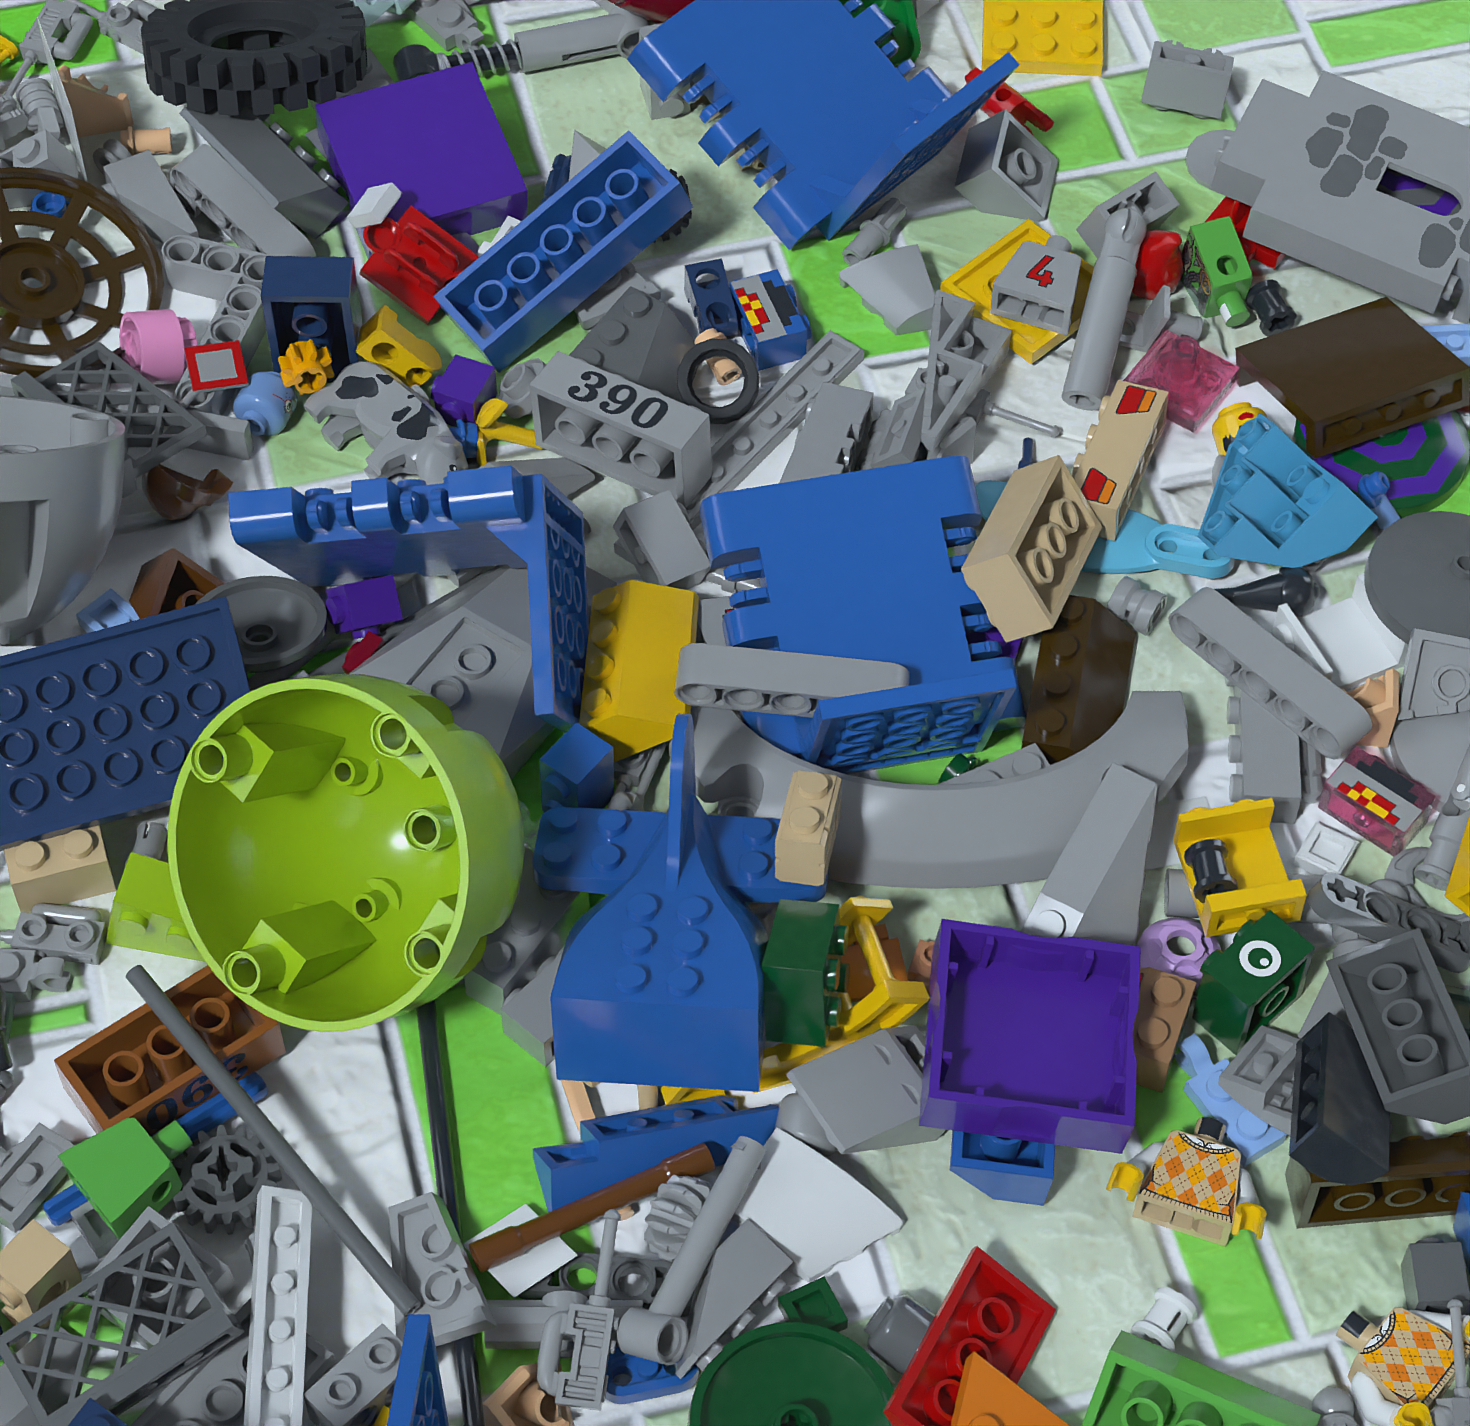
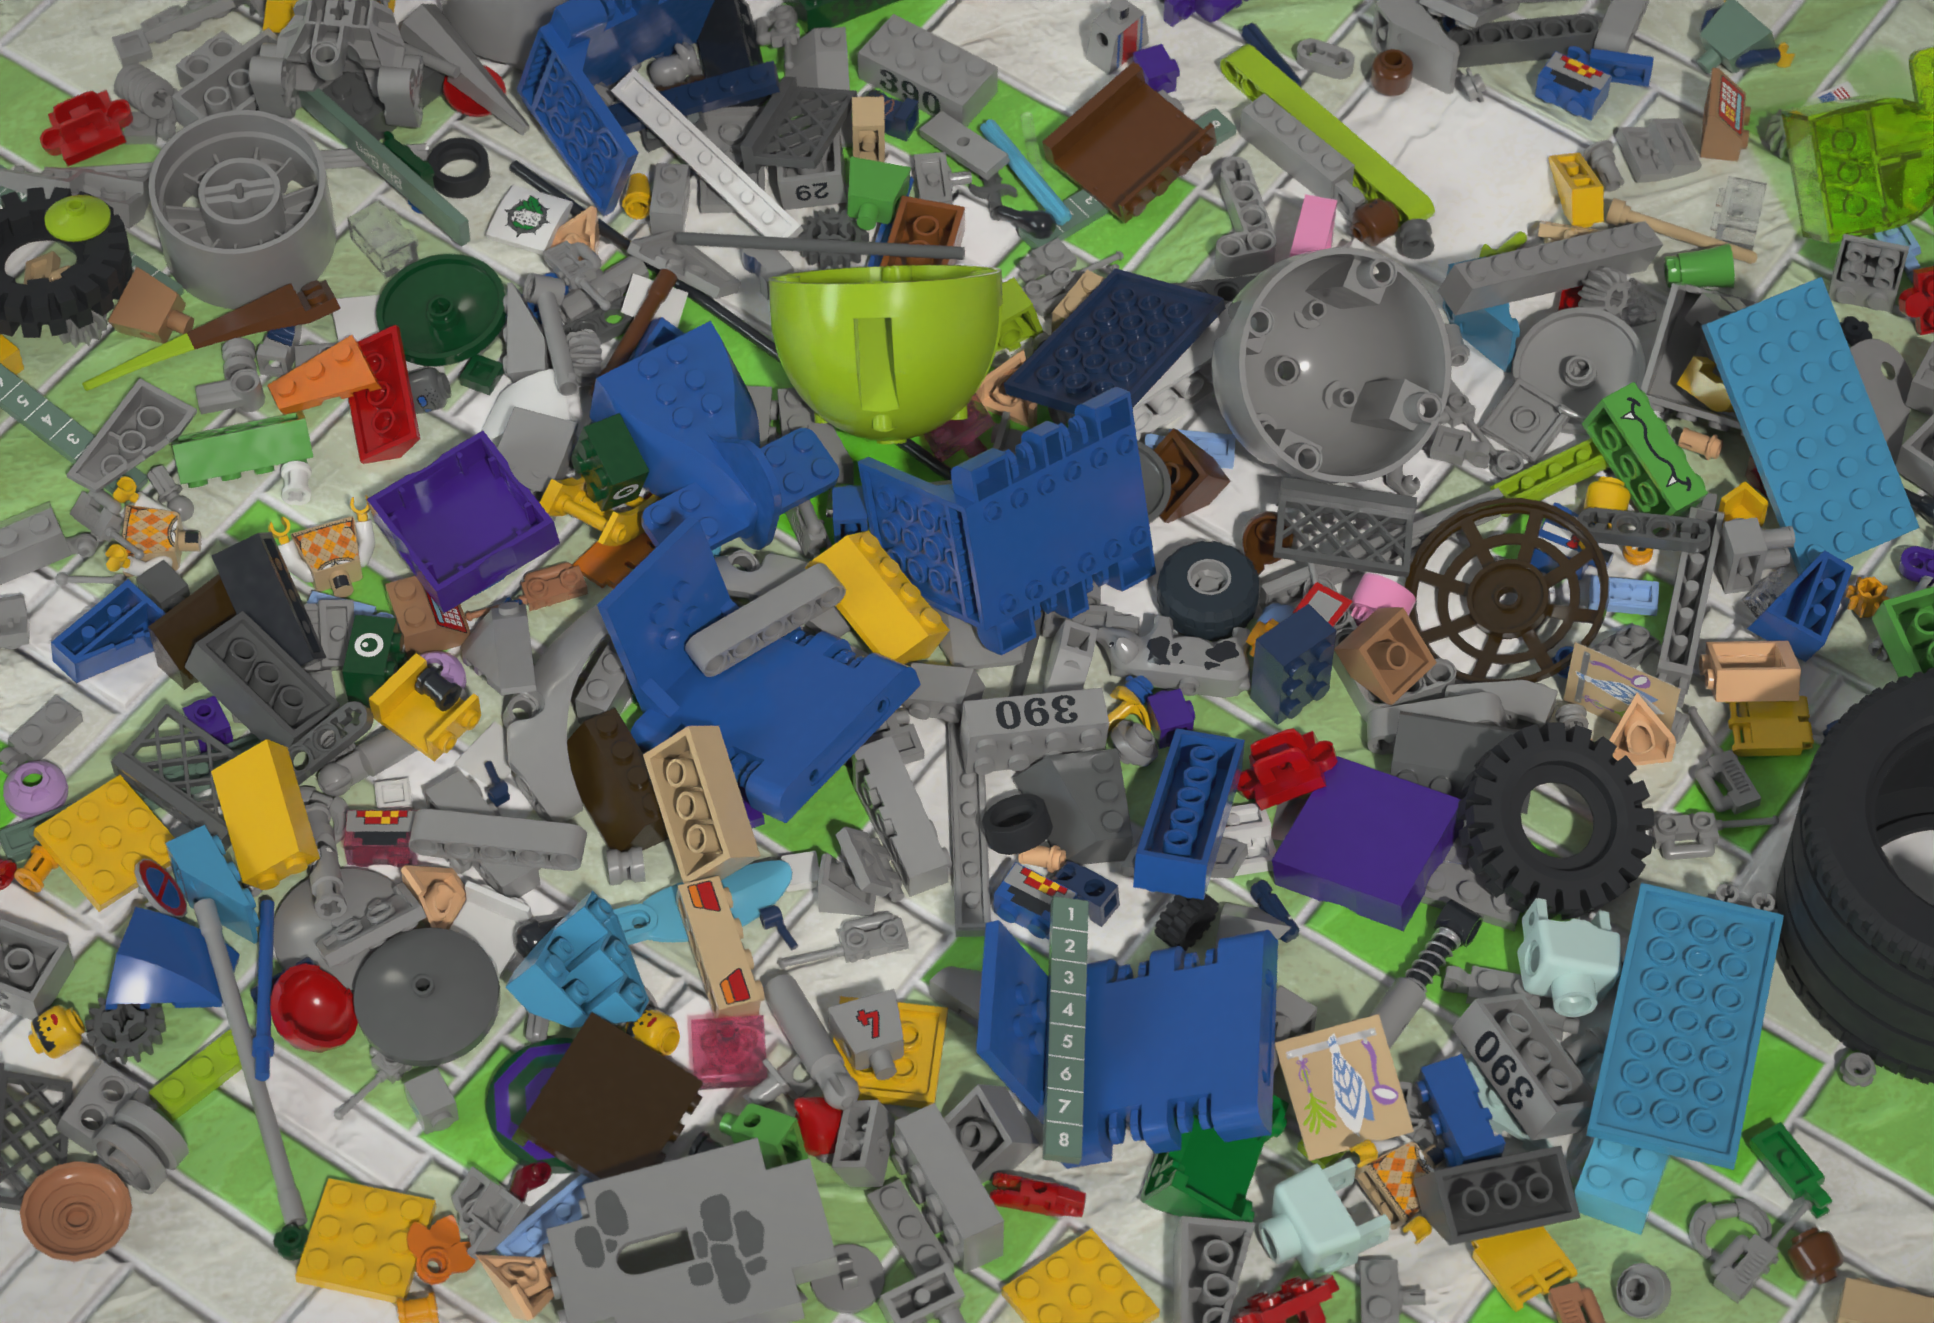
camera: 140 degrees right, 0 degrees up
white tile [347,182,402,228] -> none
yellow leg [356,304,442,388] -> none
tan brick [775,770,842,886] -> none
light grey wedge [921,289,1012,452] -> none
blue arm [1357,471,1400,530] -> none
none -> dark blue hand [484,761,510,807]
none -> light grey leg [742,235,794,300]
none -> light grey plate [867,1179,954,1278]
none -> light grey brick [892,1103,1004,1274]
none -> sand green tile [1042,896,1089,1165]
none -> black wheel [1157,541,1259,641]
none -> medium nougat slope [1334,607,1437,705]

